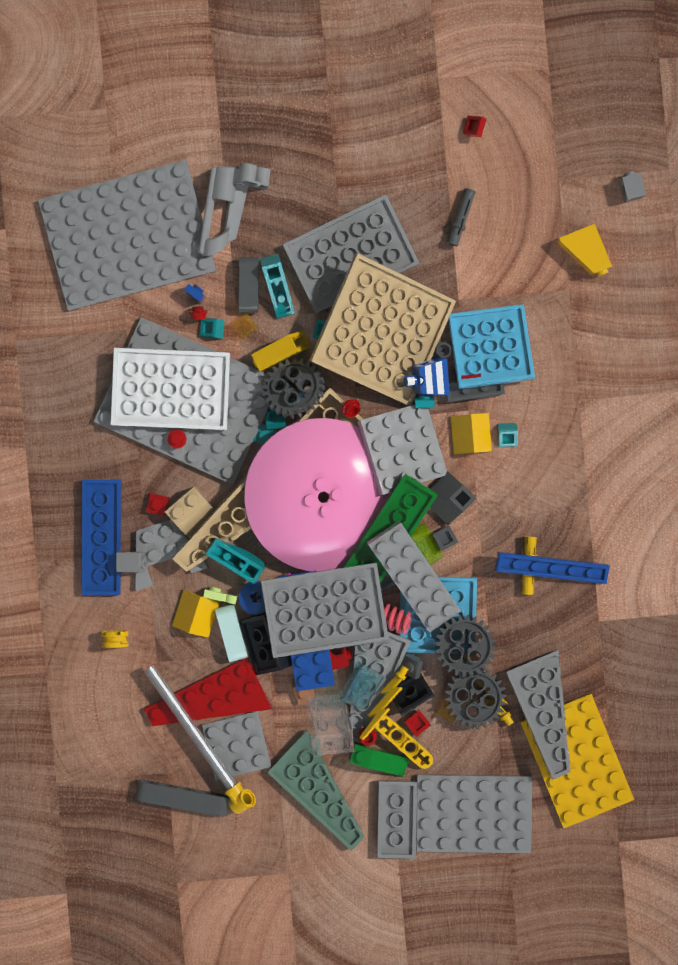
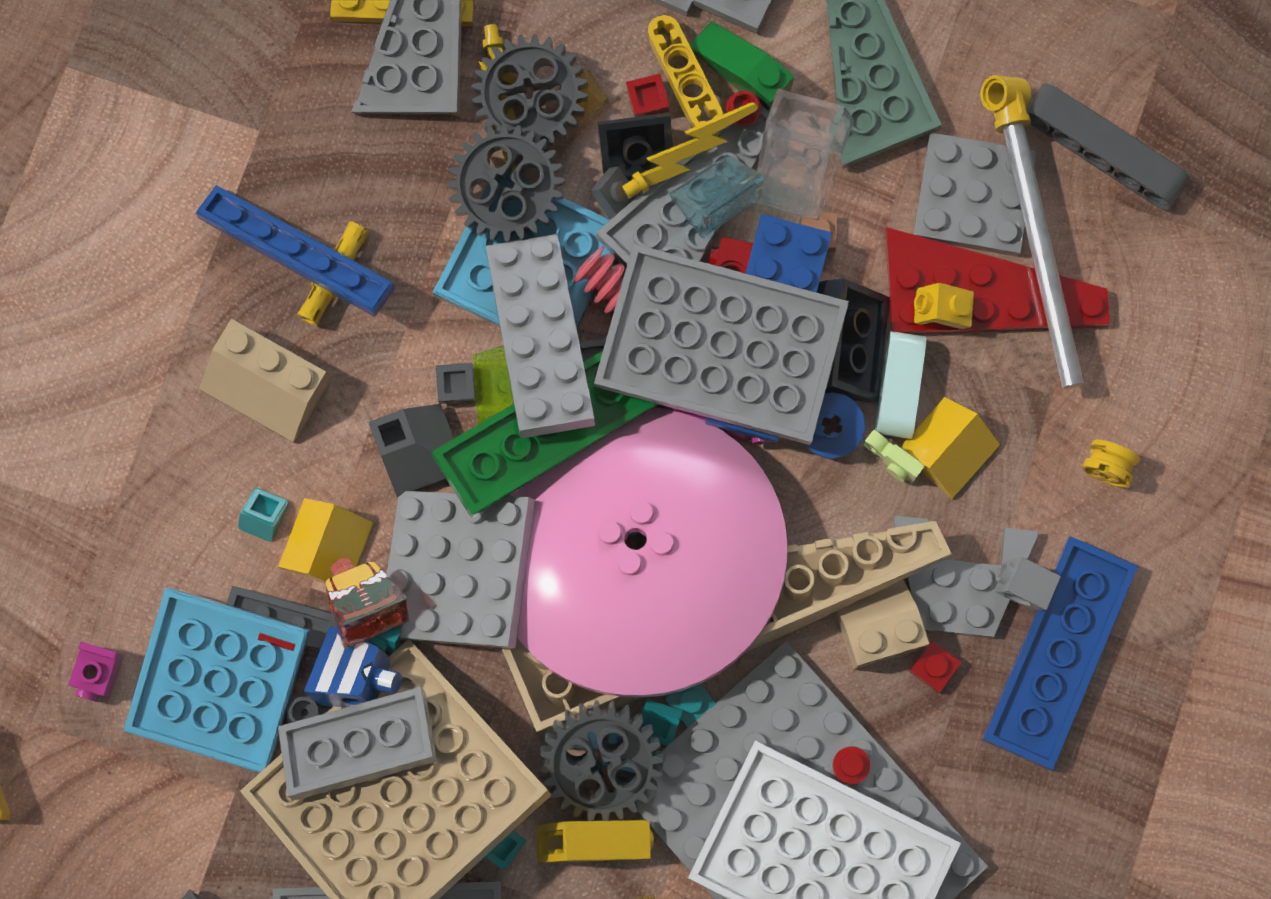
camera: 155 degrees left, 10 degrees down
teal slope [205,538,265,584] -> none
red plate [341,399,360,418] -> none
none -> dark pink brick [68,642,124,702]
none -> tan slope [199,319,331,443]
none -> light grey plate [278,687,437,801]
none -> torso [325,558,409,649]
none -> yellow bracket [914,283,974,329]

